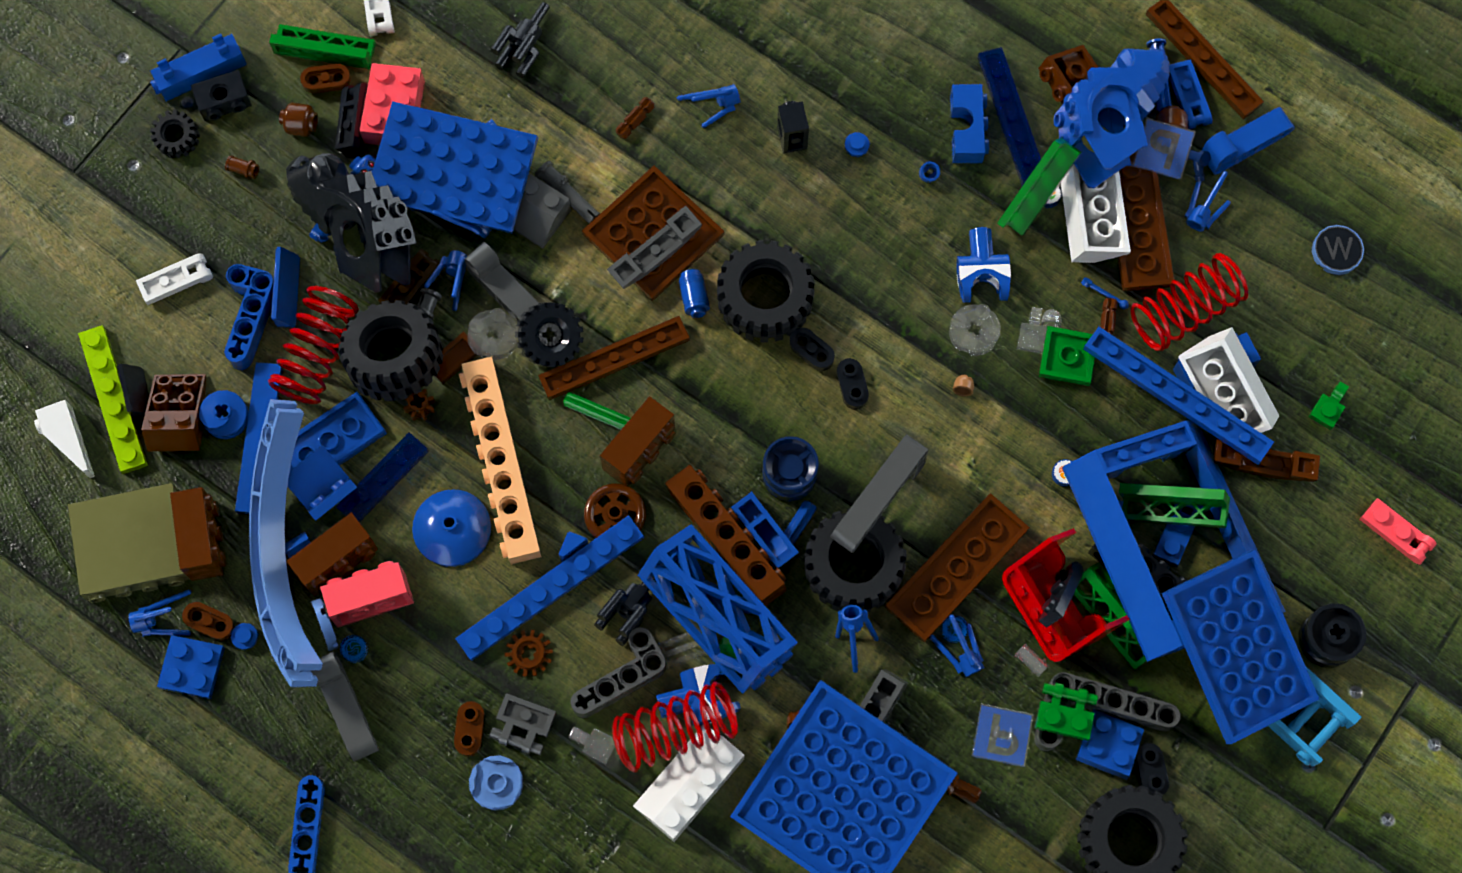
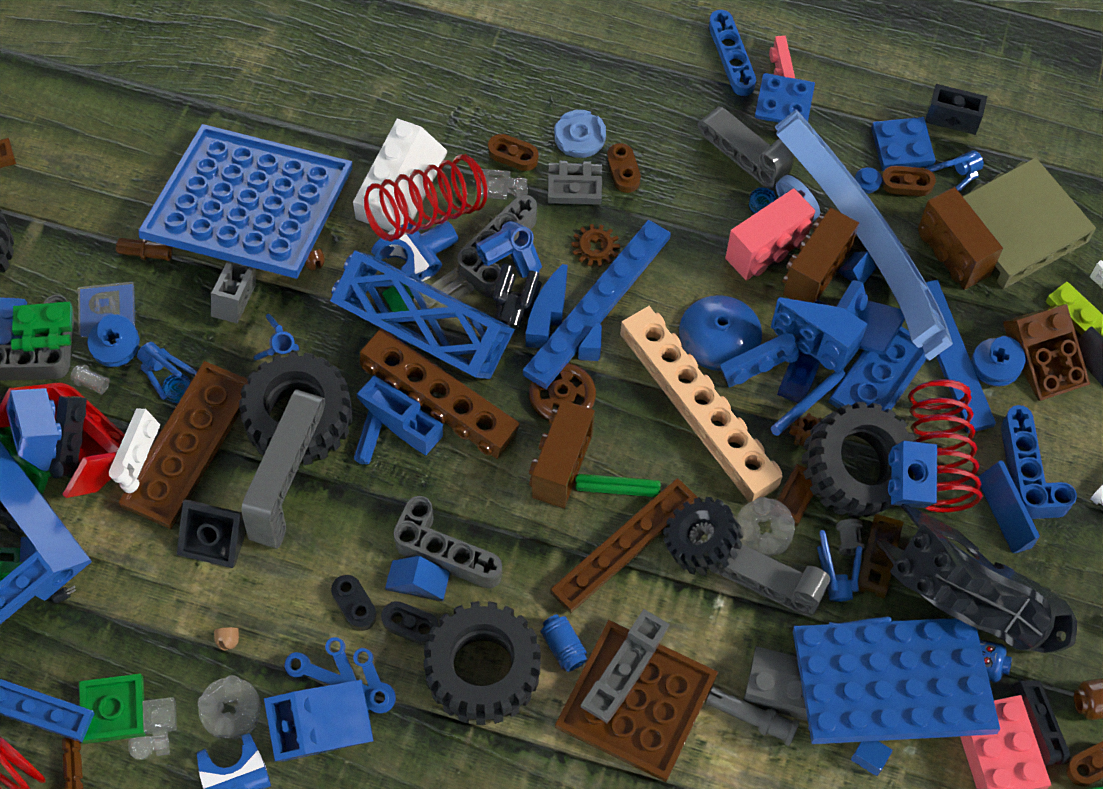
camera: 160 degrees right, 10 degrees down
dark blue wheel [762,436,819,501] -> none
tile [1052,459,1072,487] -> none
none -> slope [6,388,62,471]
none -> blue piece [87,314,140,367]
none -> white plate [109,408,160,493]
none -> black slope [177,499,246,568]
none -> blue slope [264,680,374,762]
none -> blue plant [284,637,396,713]
none -> blue slope [385,556,450,602]
none -> dark grey beam [394,496,502,588]
none -> blue piece [475,221,542,278]
none -> reddish brown plate [488,134,539,171]
none -> blue slope [526,264,568,348]
none -> blue plate [720,333,799,388]
none -> blue bracket [755,73,815,123]
none -> coral plate [769,35,795,78]
none -> blue slope [770,297,868,374]
none -> blue bar [771,370,846,436]
none -> blue brick [888,441,937,508]
none -> black brick [925,84,988,135]

